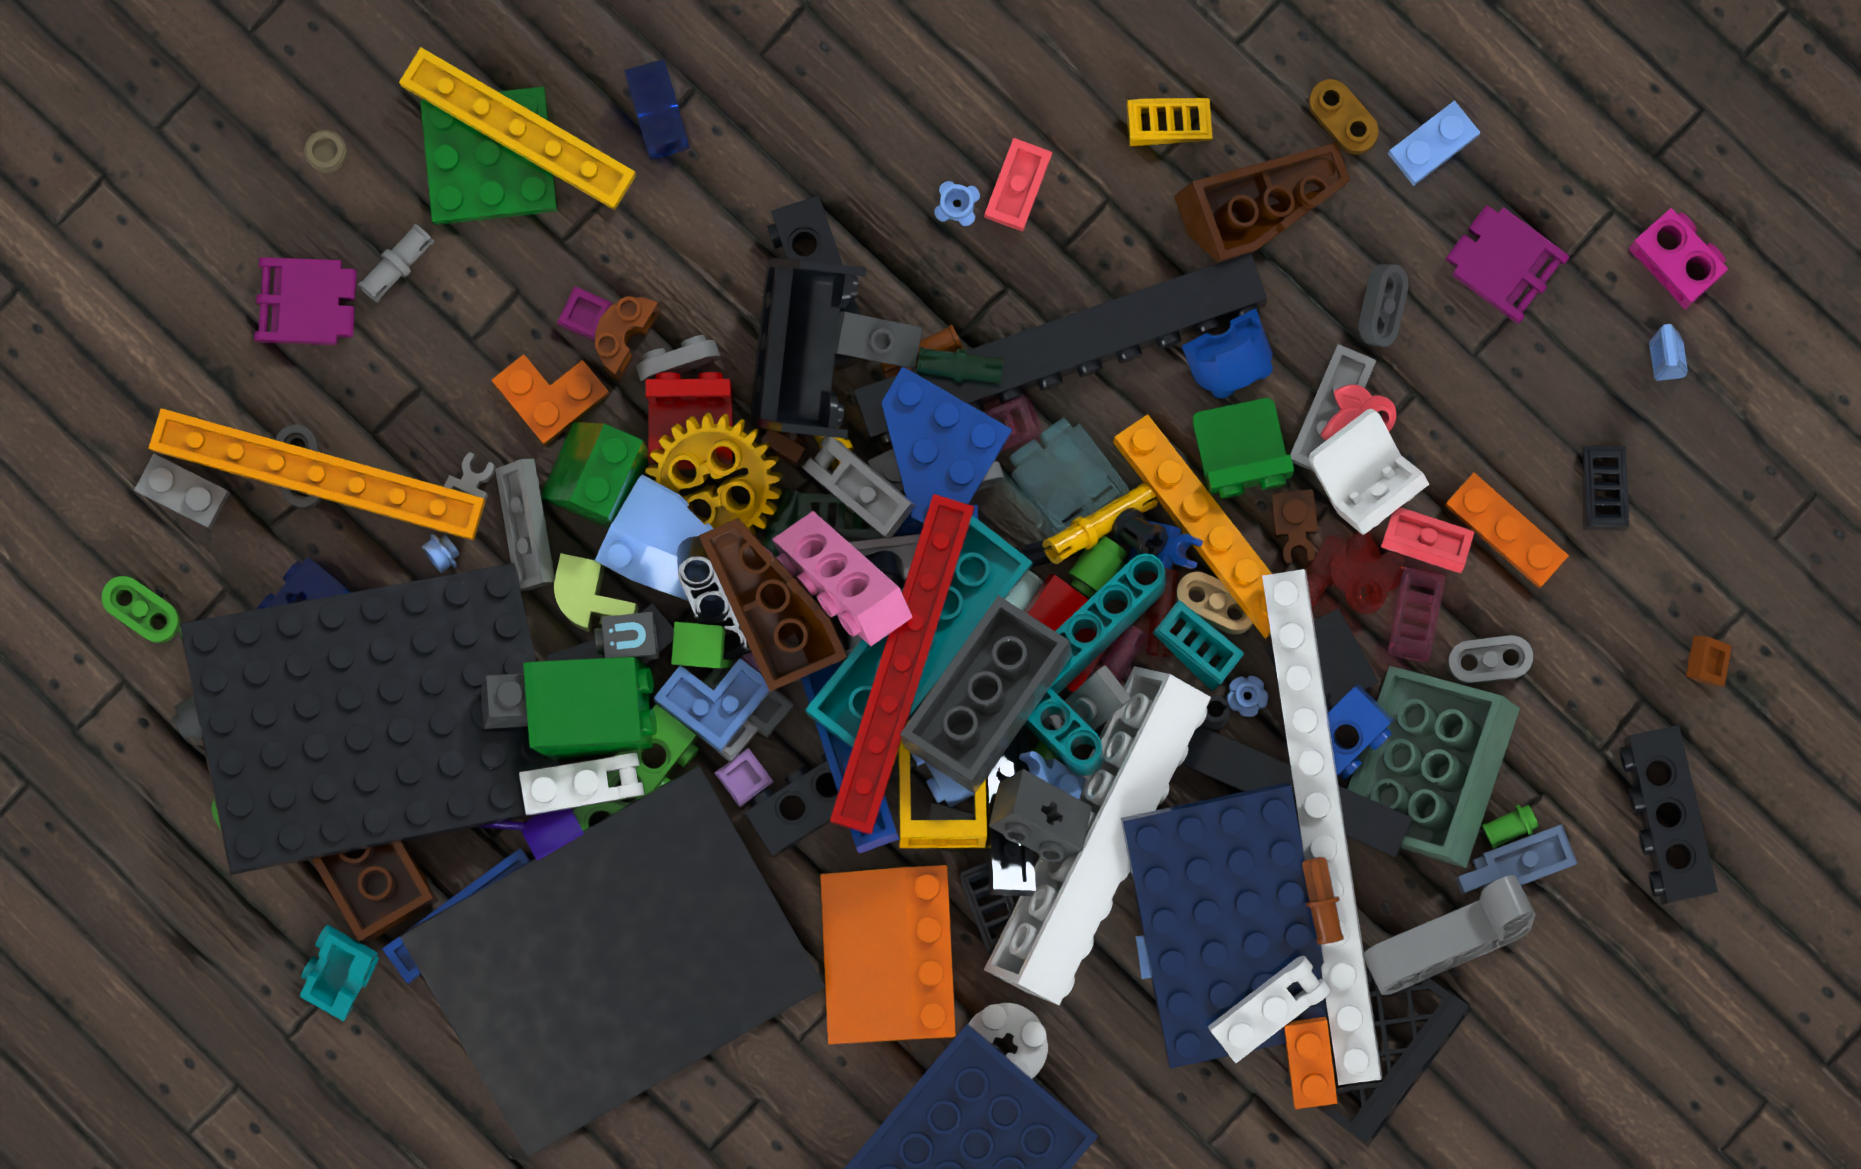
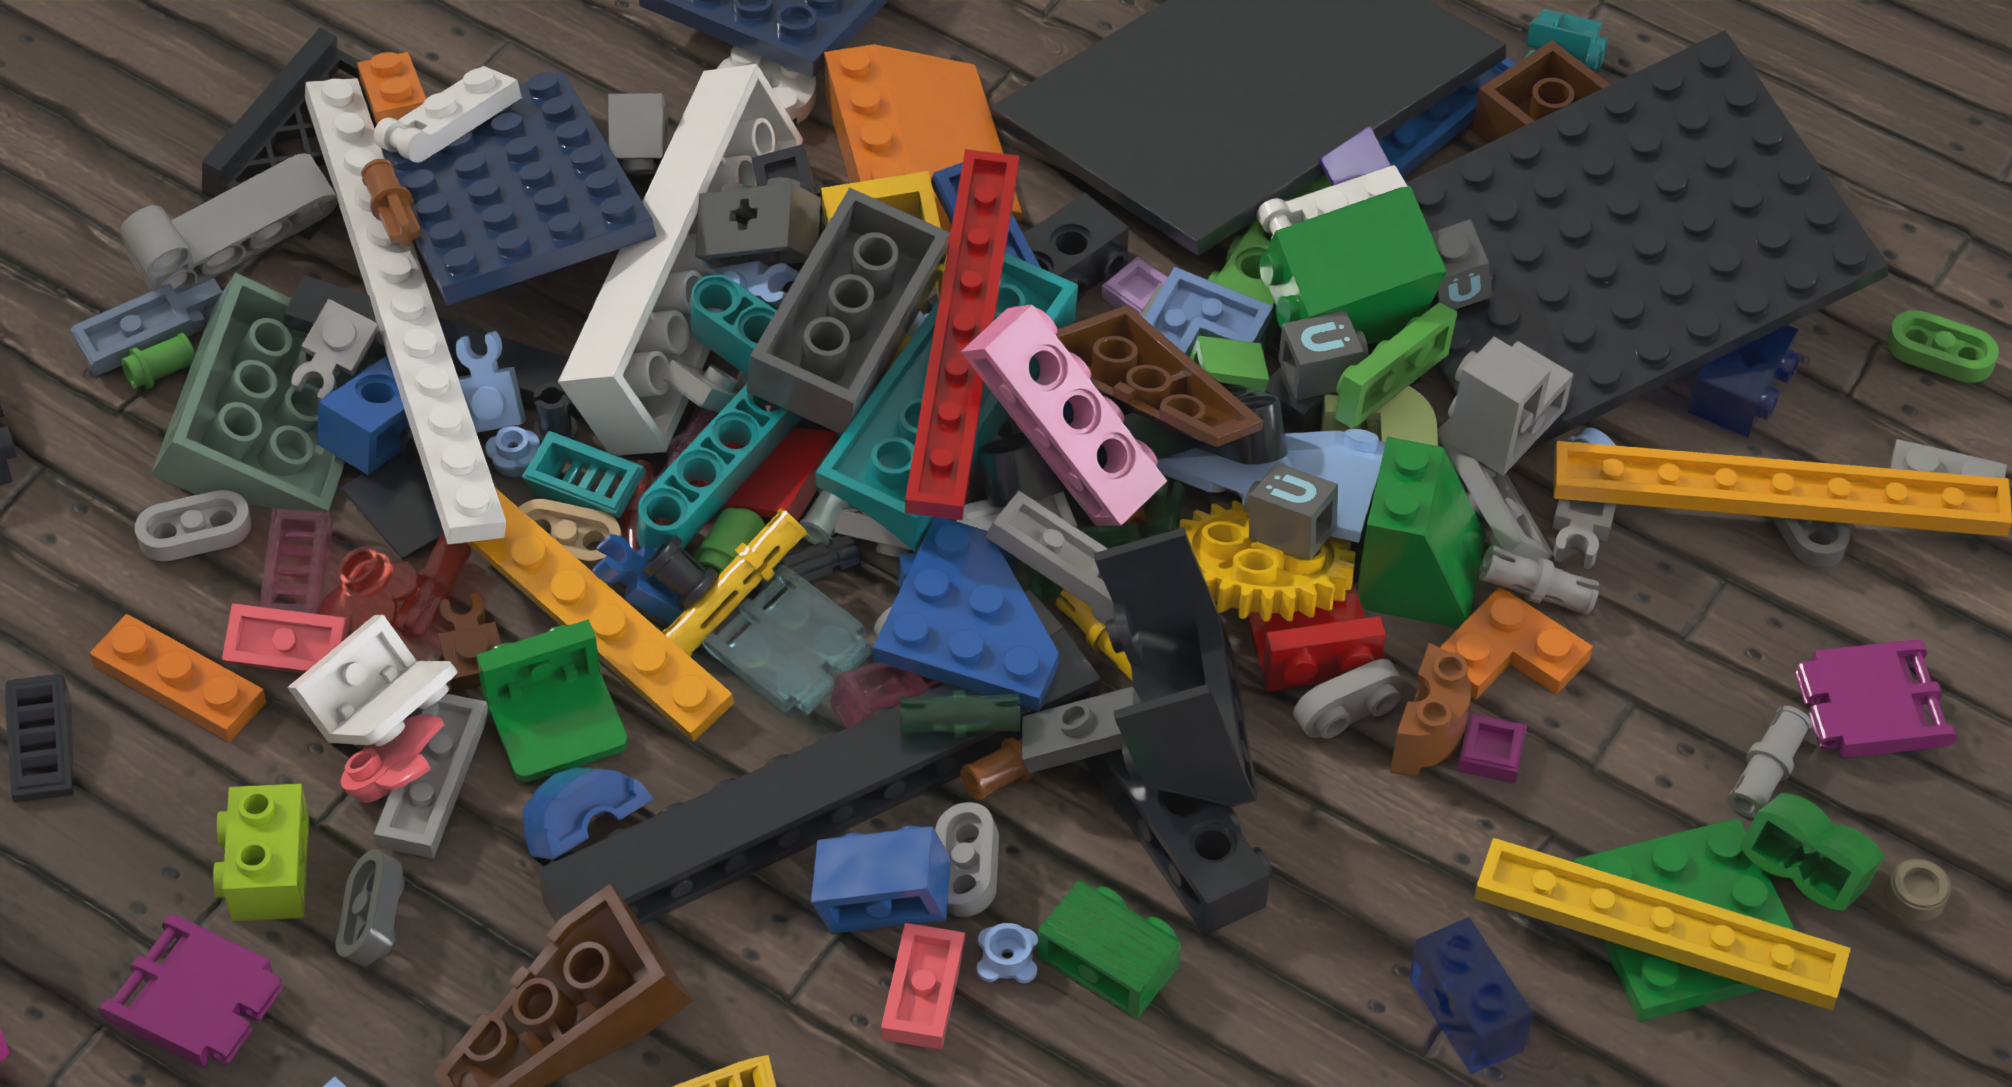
camera: 165 degrees right, 30 degrees down
none -> lime brick [213,783,309,922]
none -> light grey plate [291,299,380,401]
none -> light blue plate [456,331,526,433]
none -> light grey brick [608,93,669,175]
none -> blue brick [811,826,951,934]
none -> light grey plate [935,802,999,917]
none -> green brick [1037,880,1181,1018]
none -> dark grey brick [1244,462,1338,561]
none -> bright green plate [1335,302,1457,429]
none -> light grey brick [1448,337,1573,476]
none -> light grey pin [1479,545,1599,616]
none -> green brick [1740,793,1885,911]

